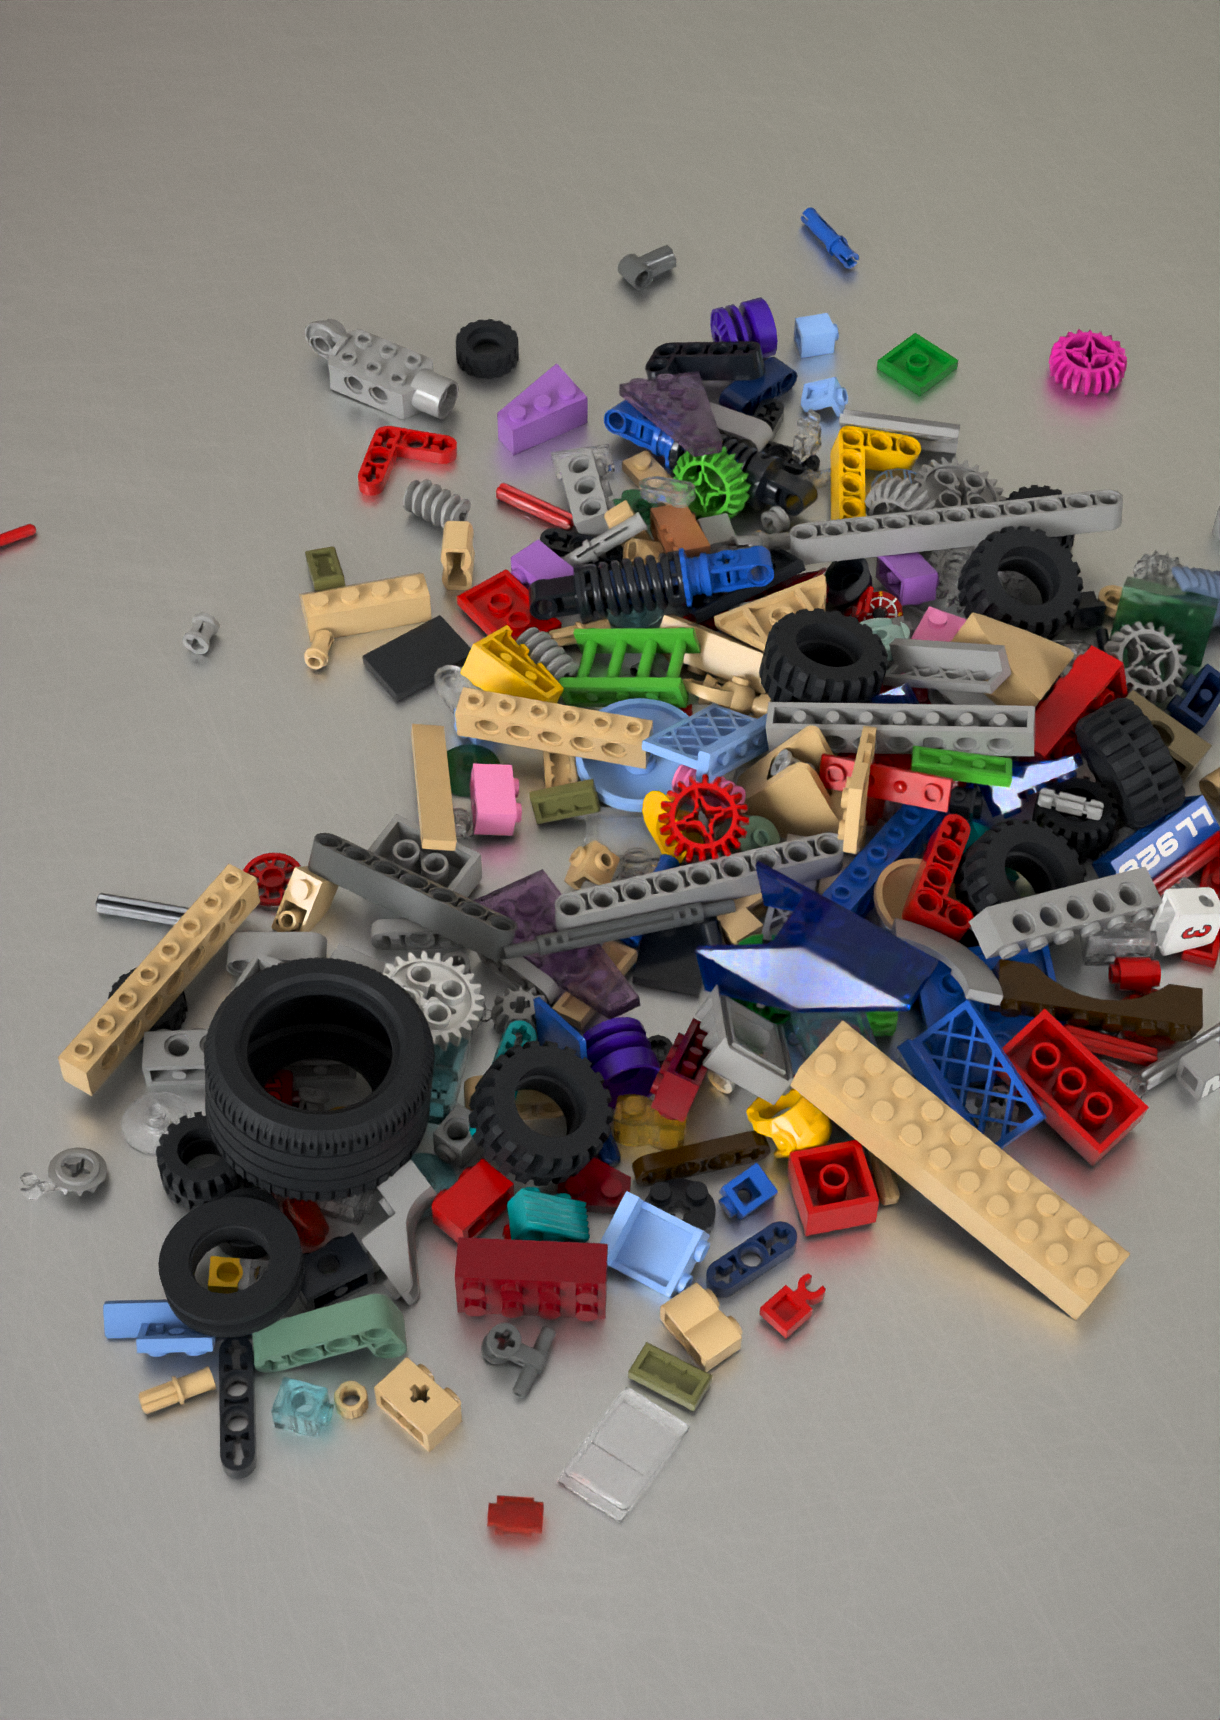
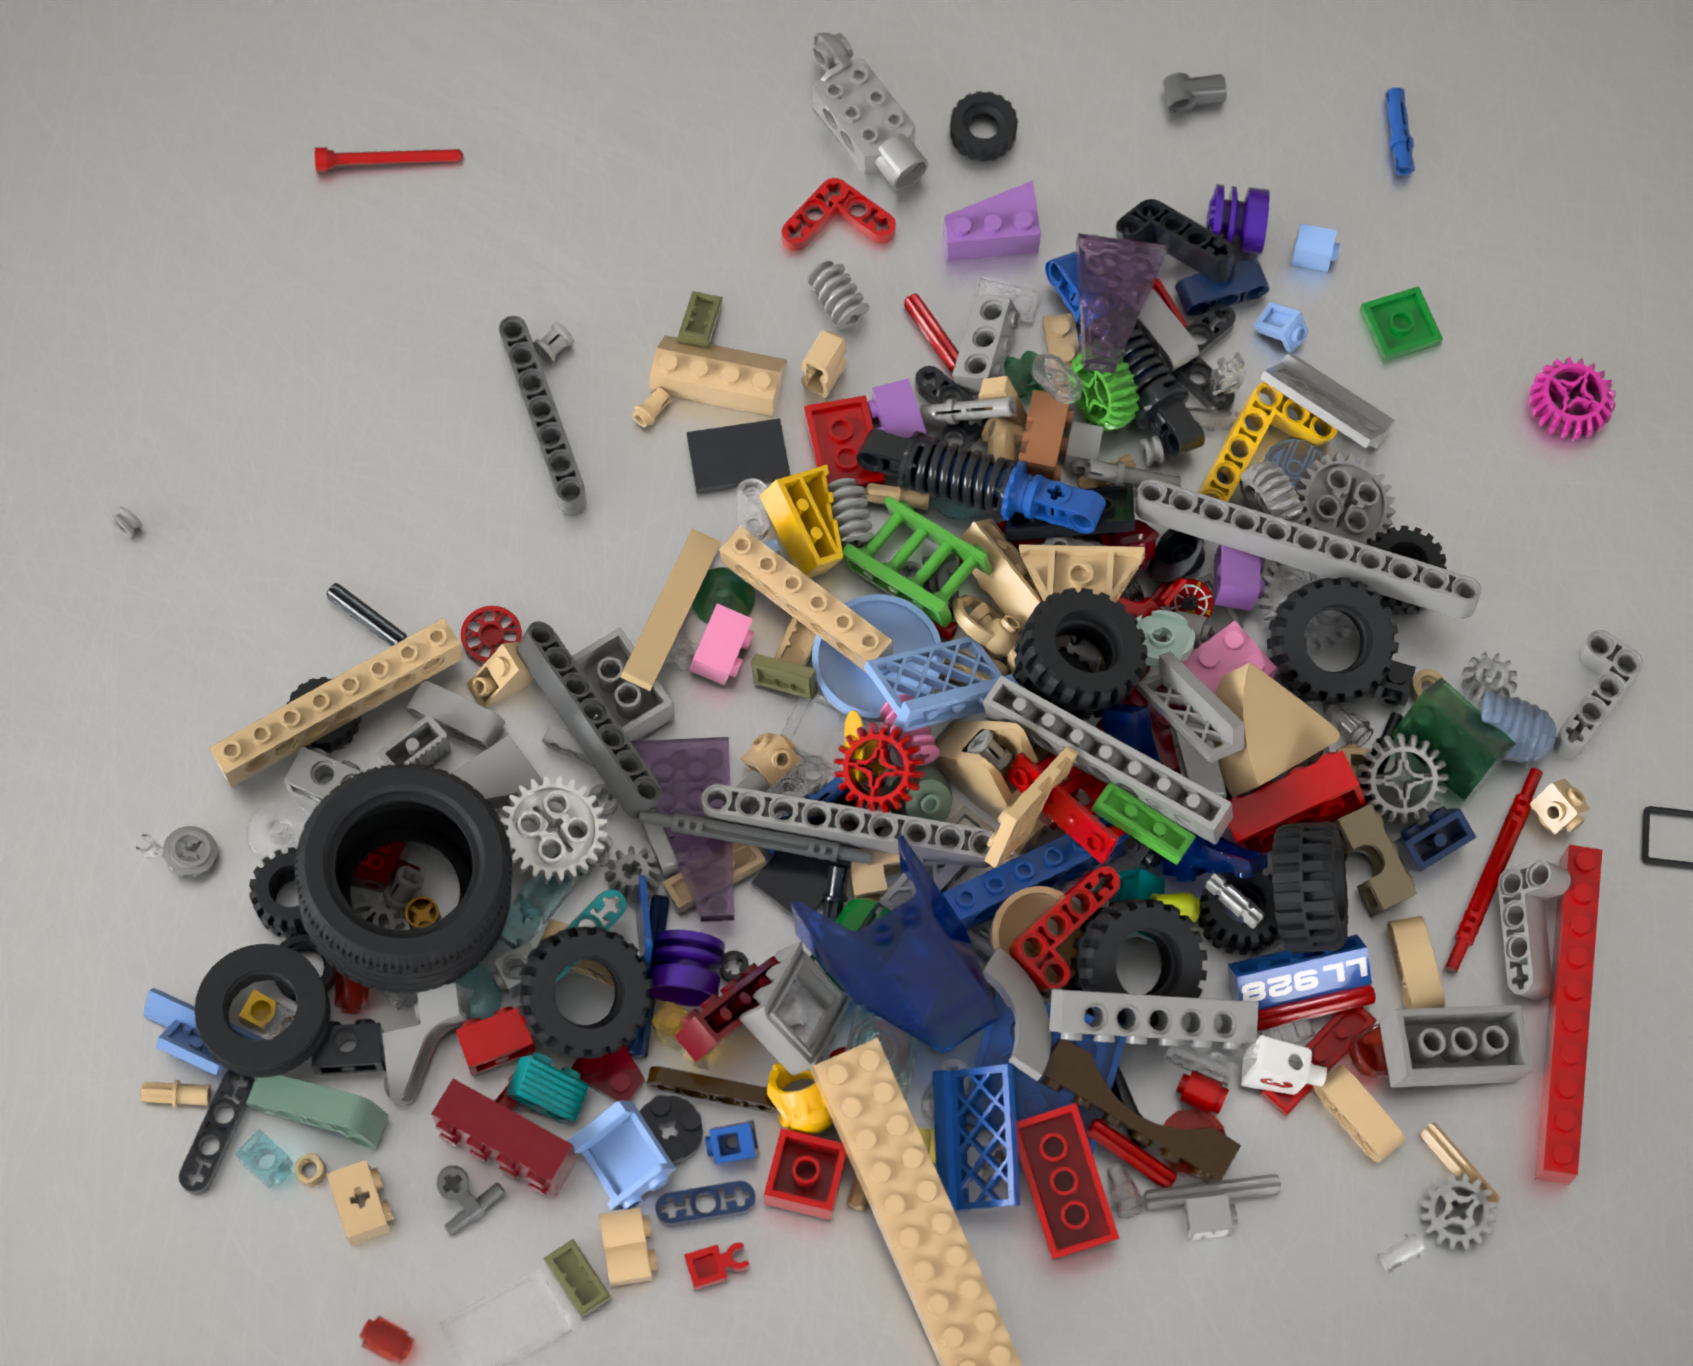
camera: 25 degrees right, 15 degrees up
none -> dark grey beam [499,315,587,516]

